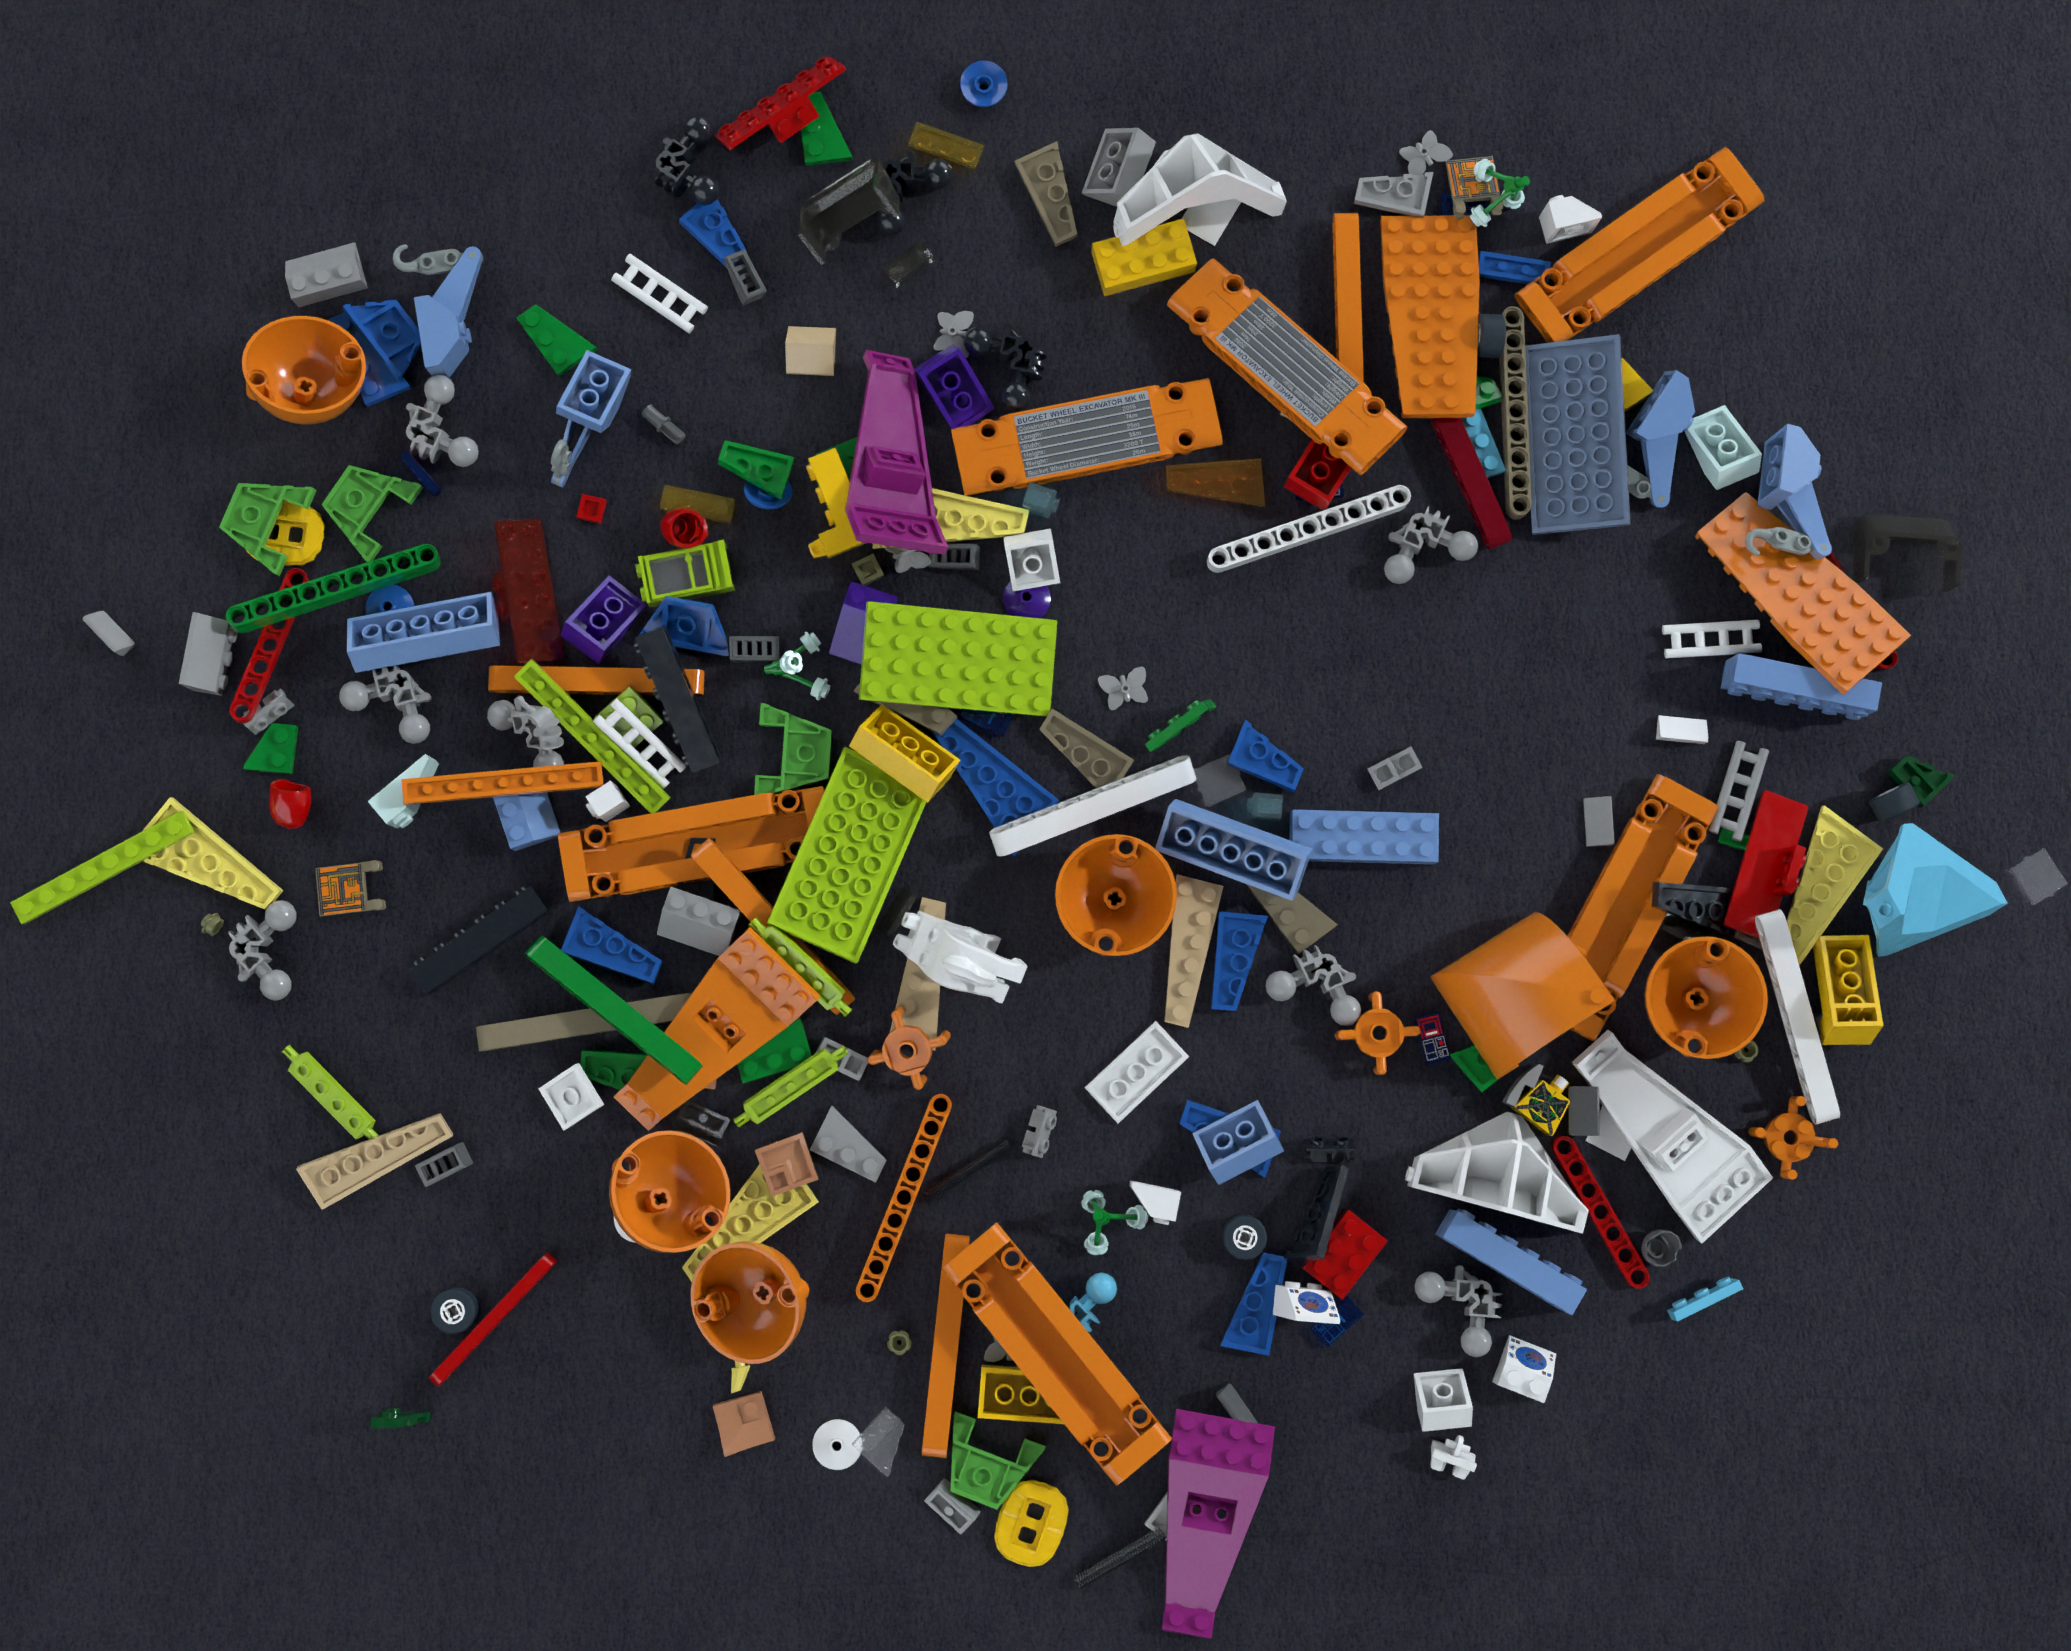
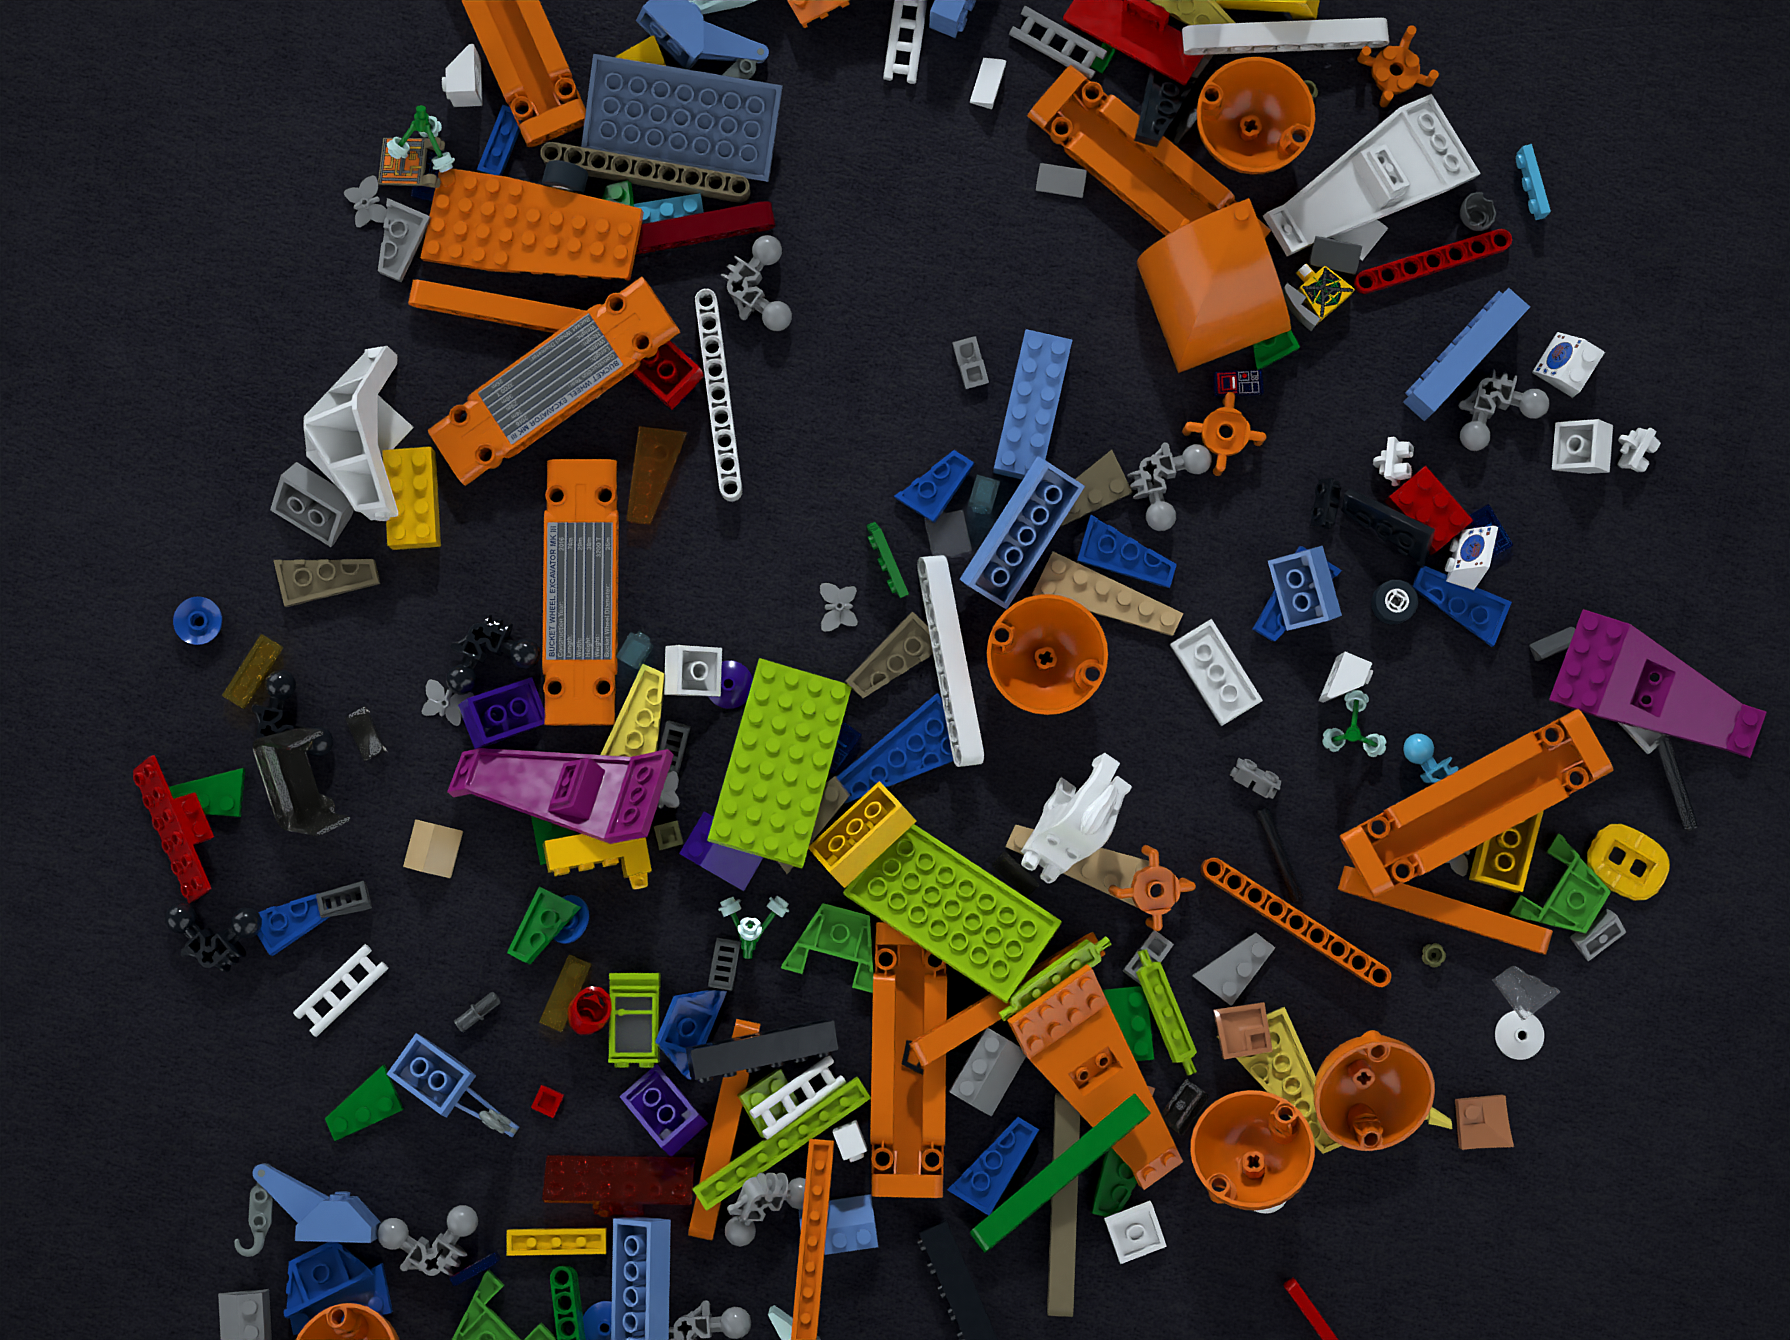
camera: 75 degrees left, 0 degrees up
white panel [1405,1112,1589,1234] -> none
none -> yellow plate [507,1228,607,1256]
none -> white hips [1373,437,1414,486]

